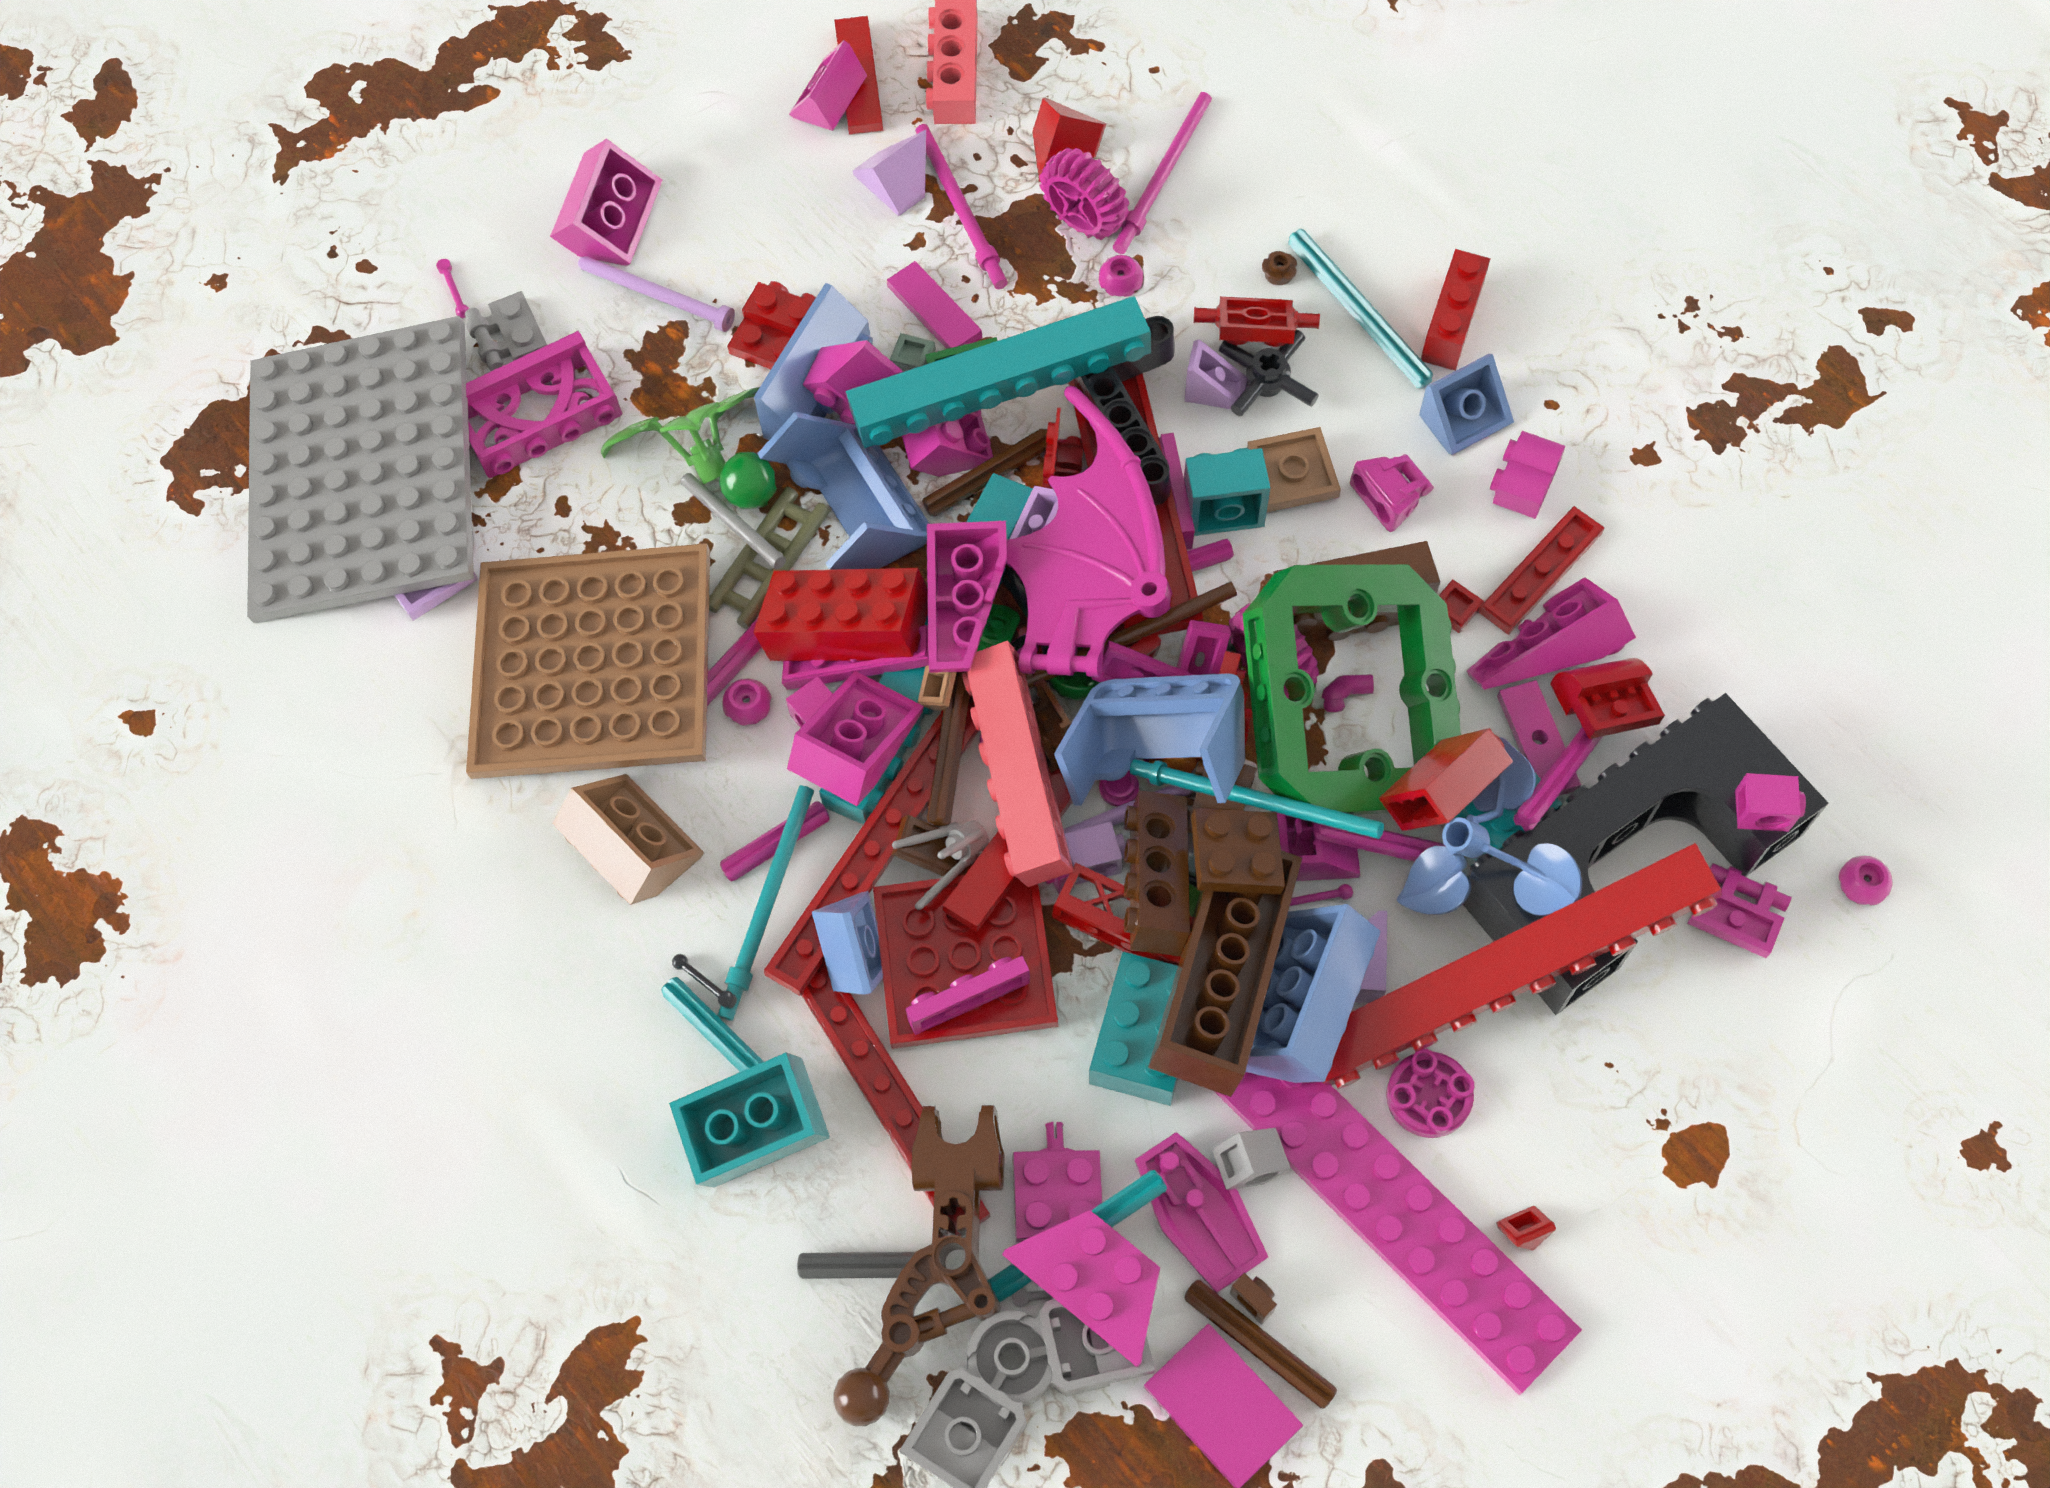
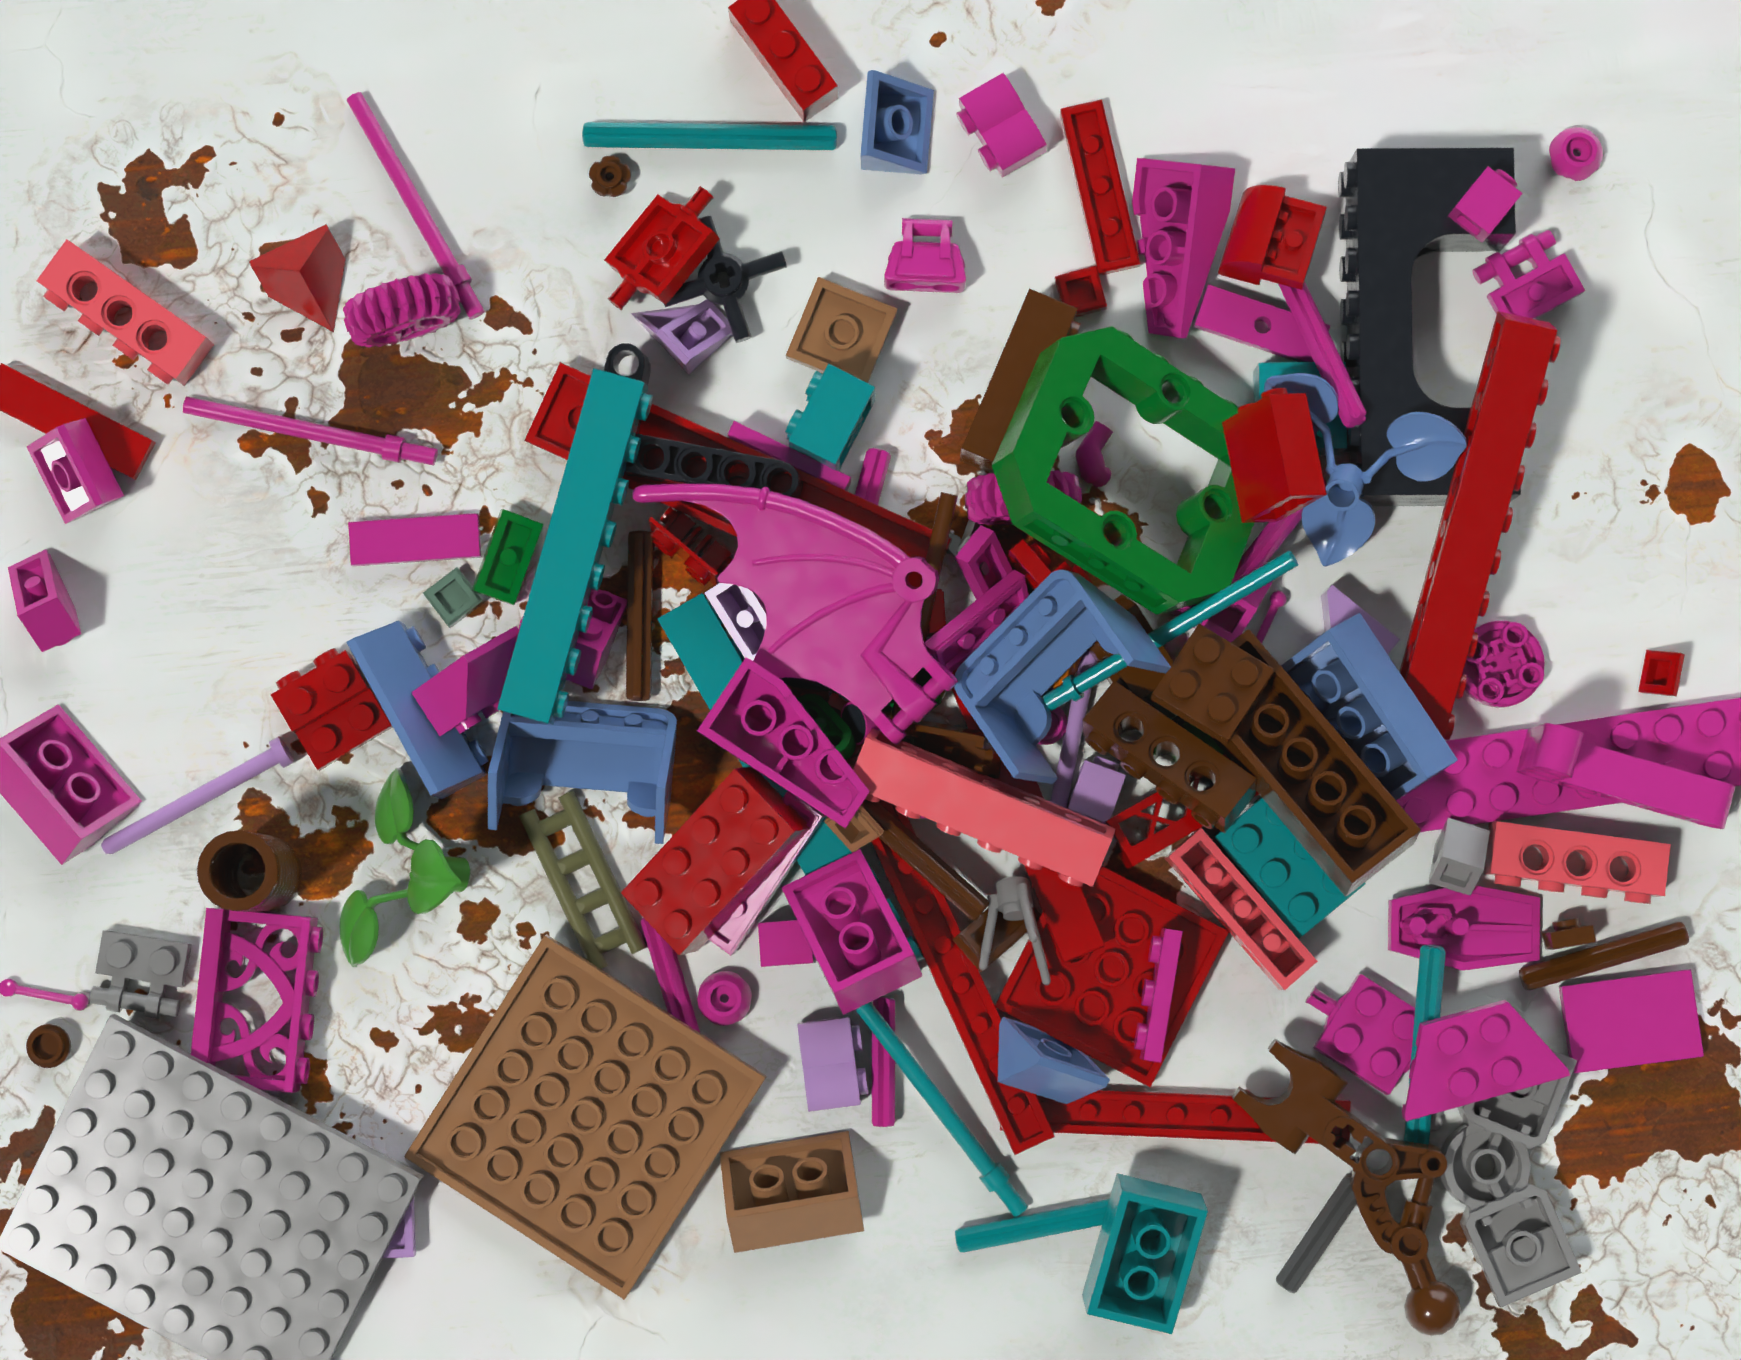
camera: 55 degrees left, 20 degrees up
black hinge [672,954,737,1009] -> none
light grey bar [681,473,786,569] -> none
green hair [719,452,777,510] -> none
lavender slope [853,130,926,216] -> none
dark pink plate [1099,255,1143,297] -> none
none -> dark pink slope [7,549,81,652]
none -> reddish brown plate [26,1024,71,1068]
none -> reddish brown piece [197,830,302,913]
none -> lavender brick [797,1016,868,1112]
none -> coral brick [1164,828,1318,990]
none -> coral brick [1483,821,1671,904]
none -> dark pink beam [1517,723,1735,829]

